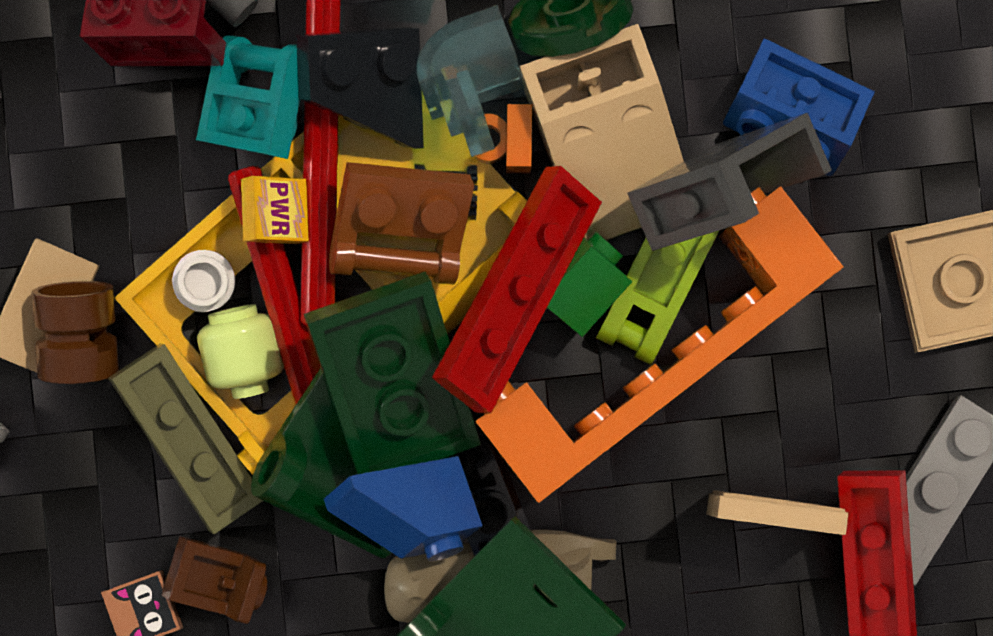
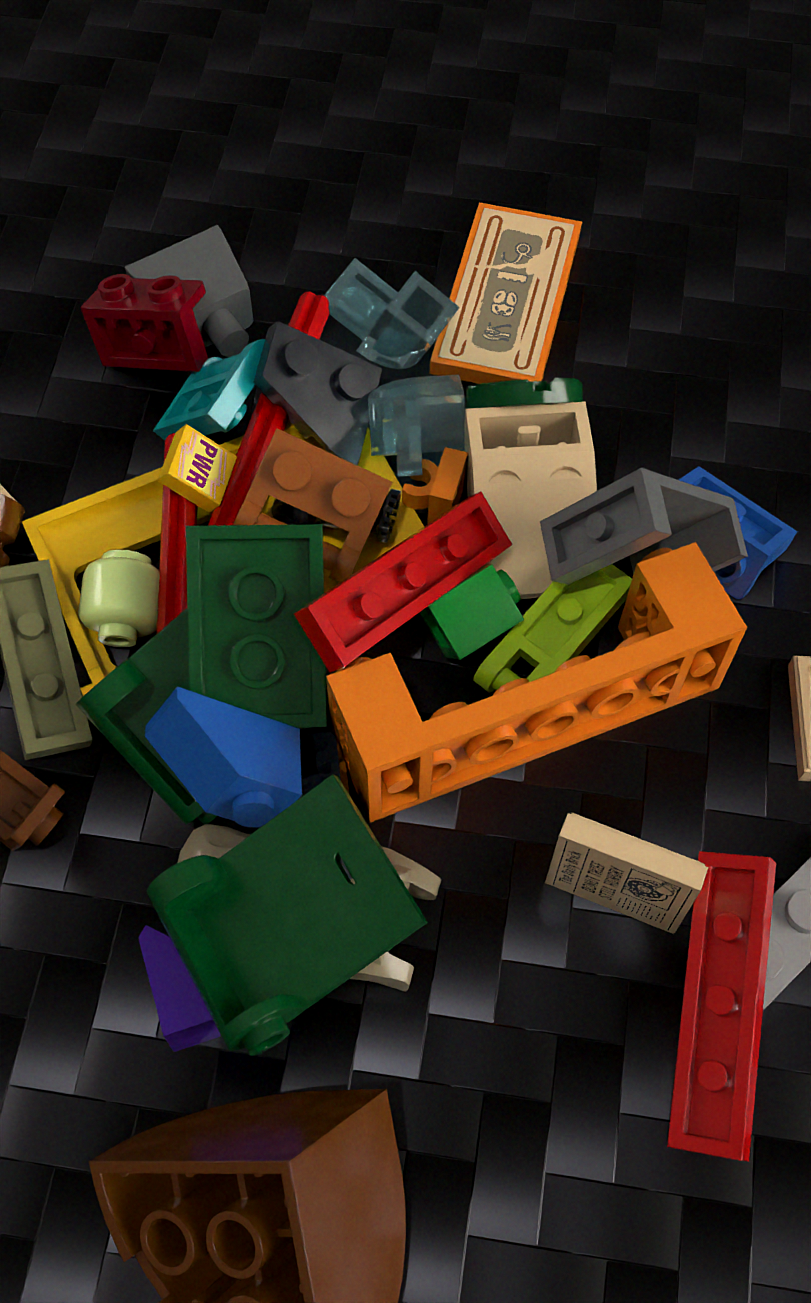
camera: 10 degrees right, 25 degrees down
white plate [172,250,235,312] -> none

